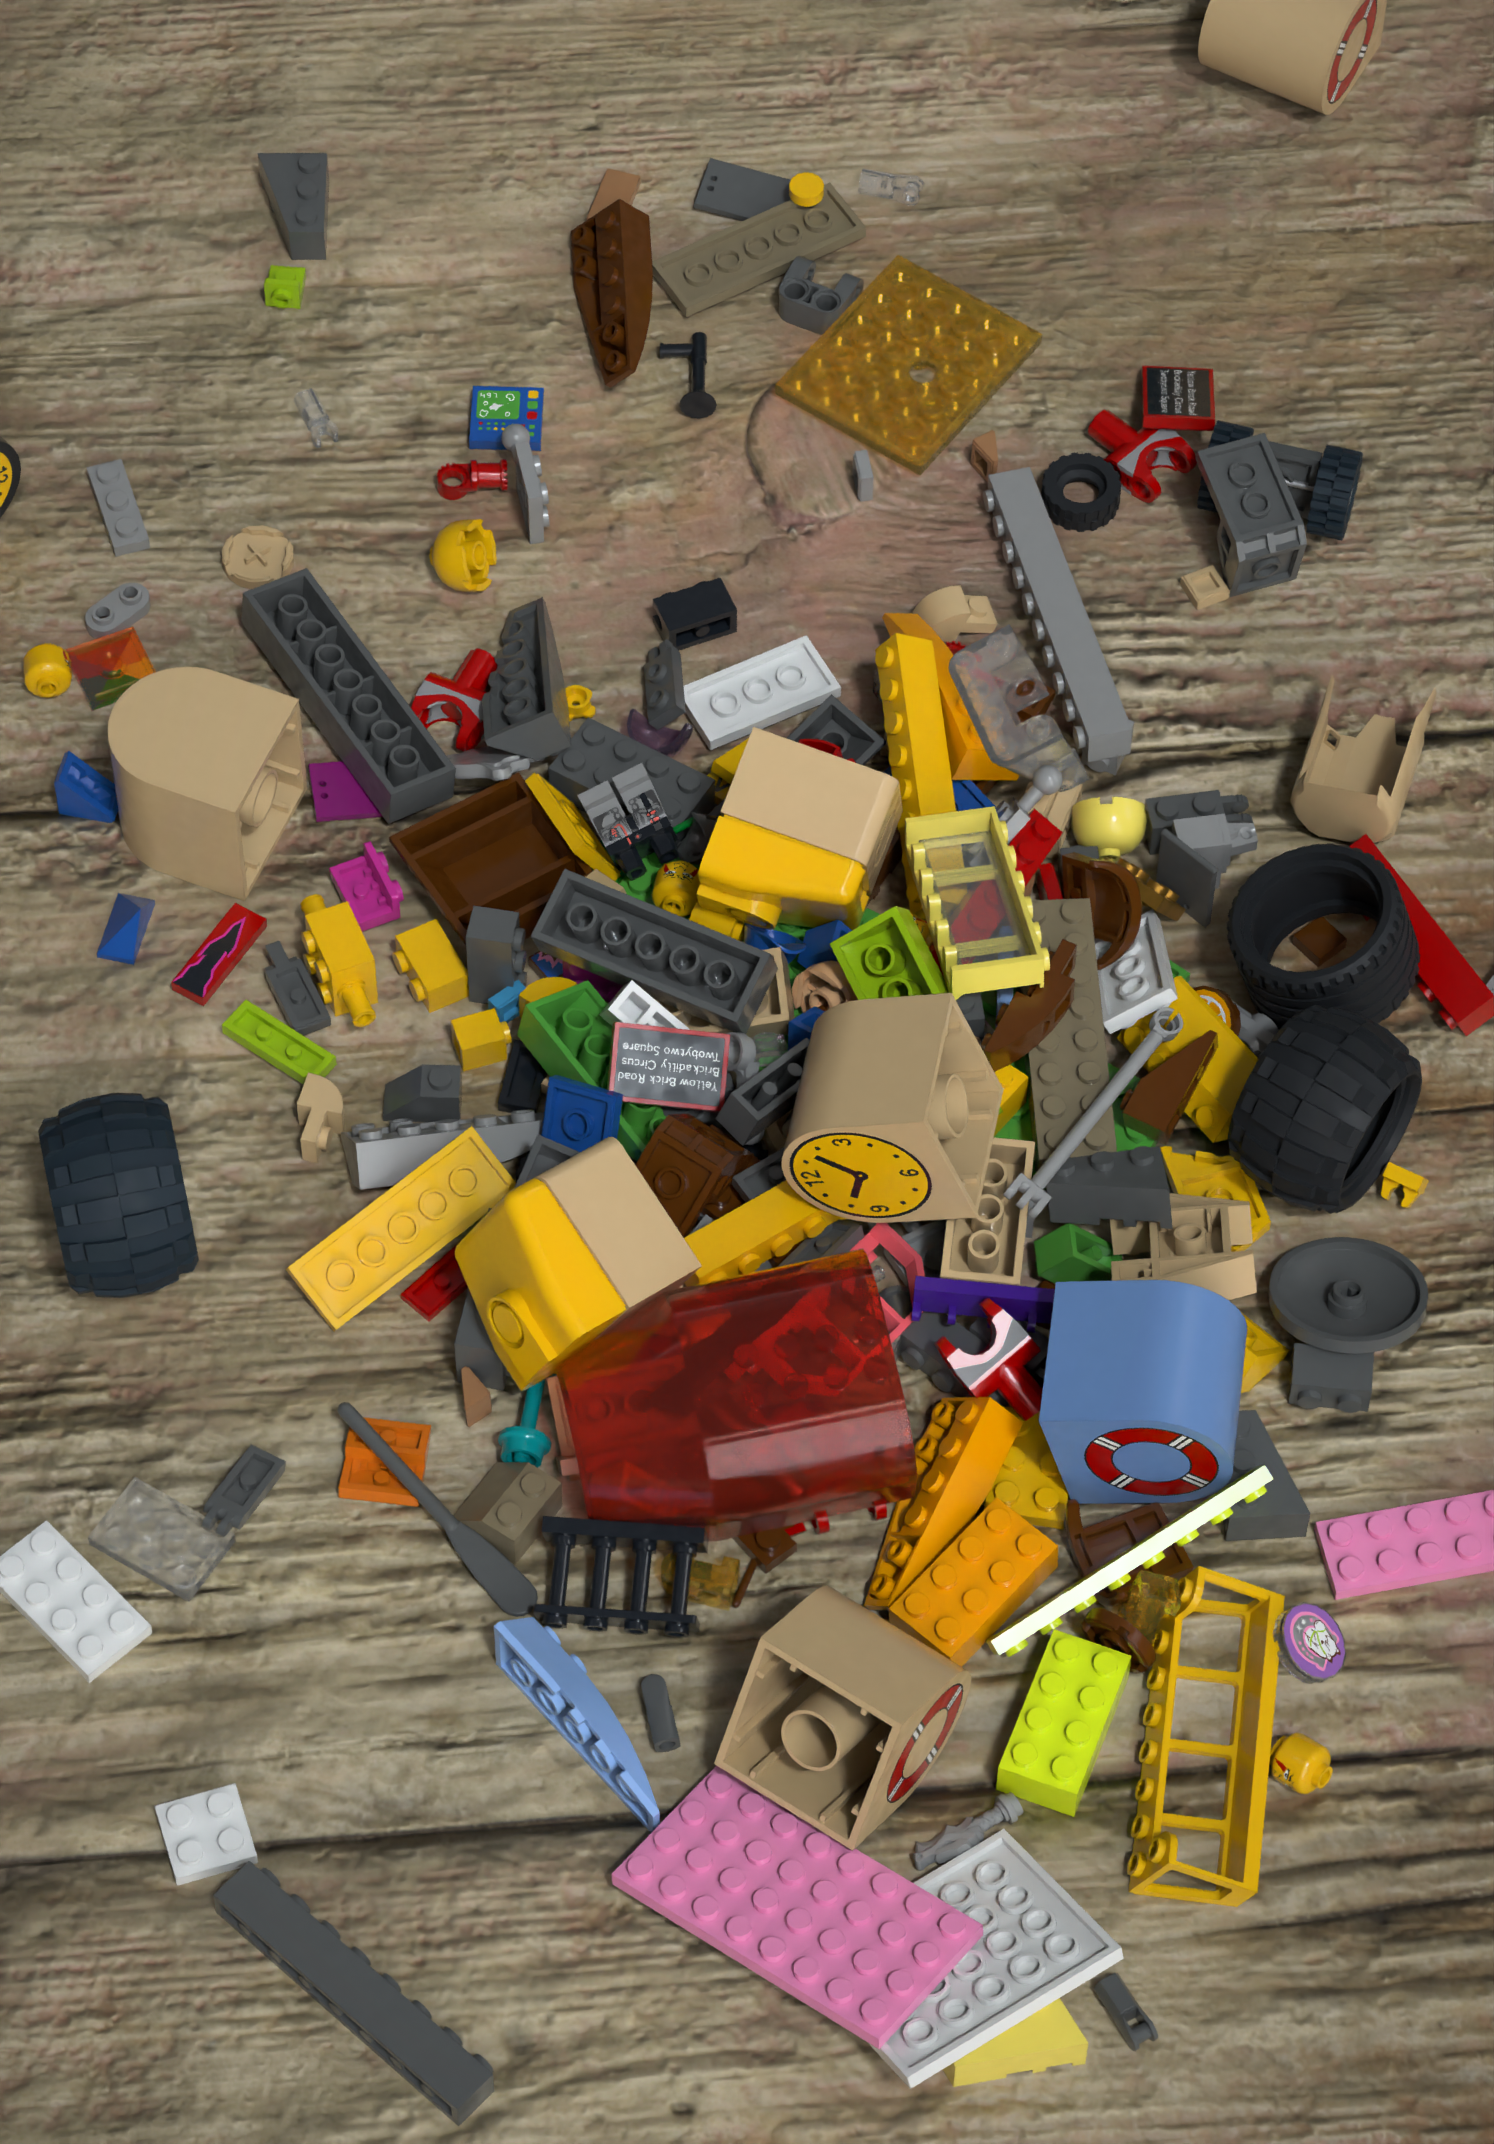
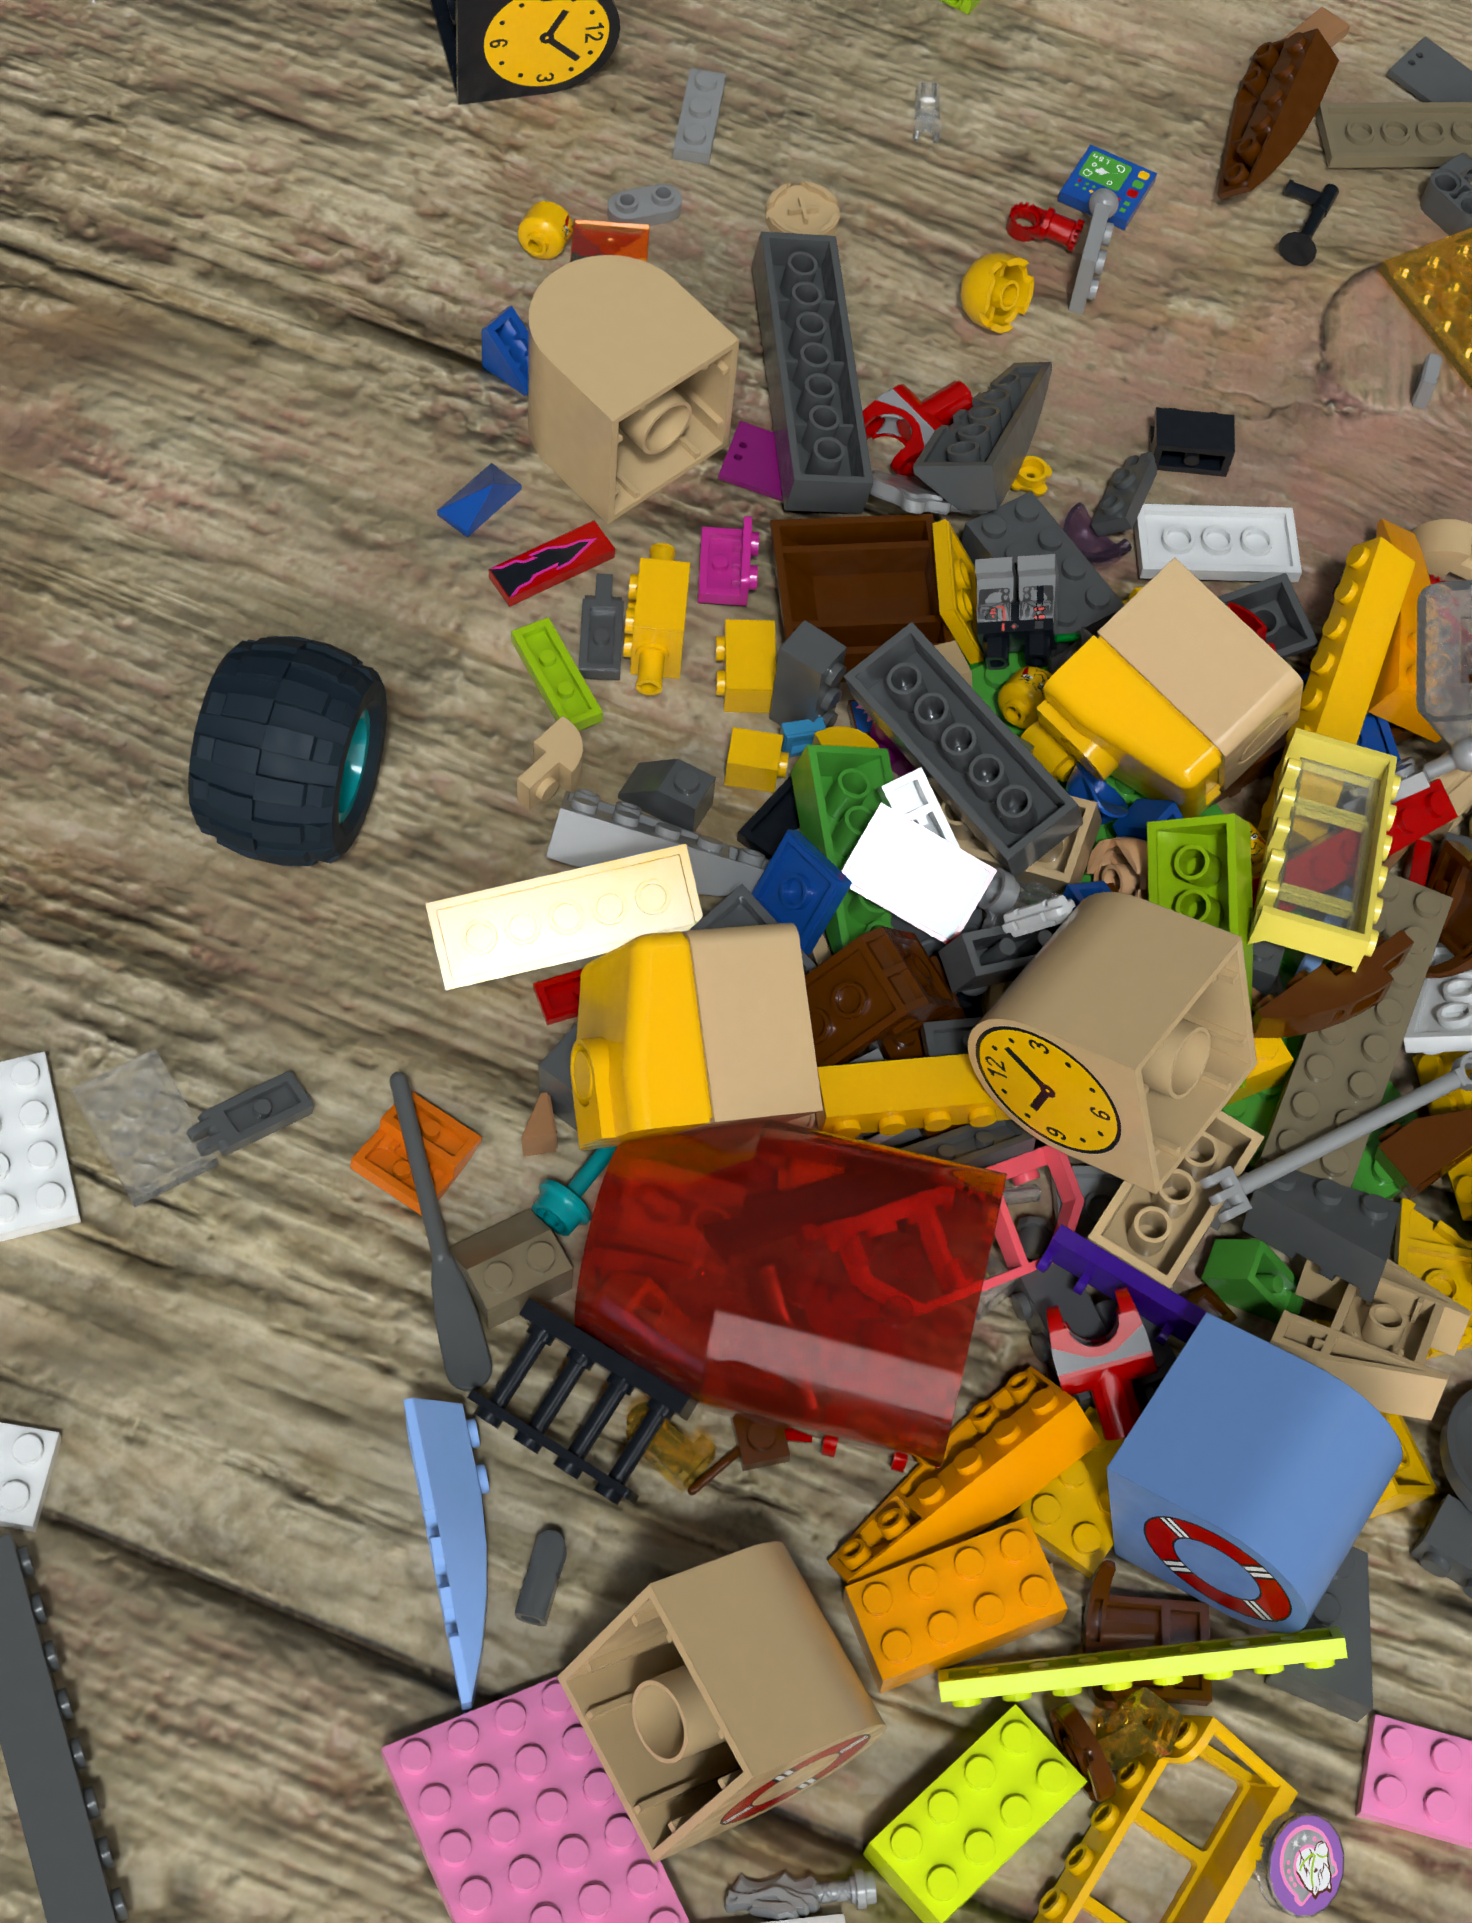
camera: 20 degrees right, 5 degrees up
none -> white axle [1002,895,1076,937]

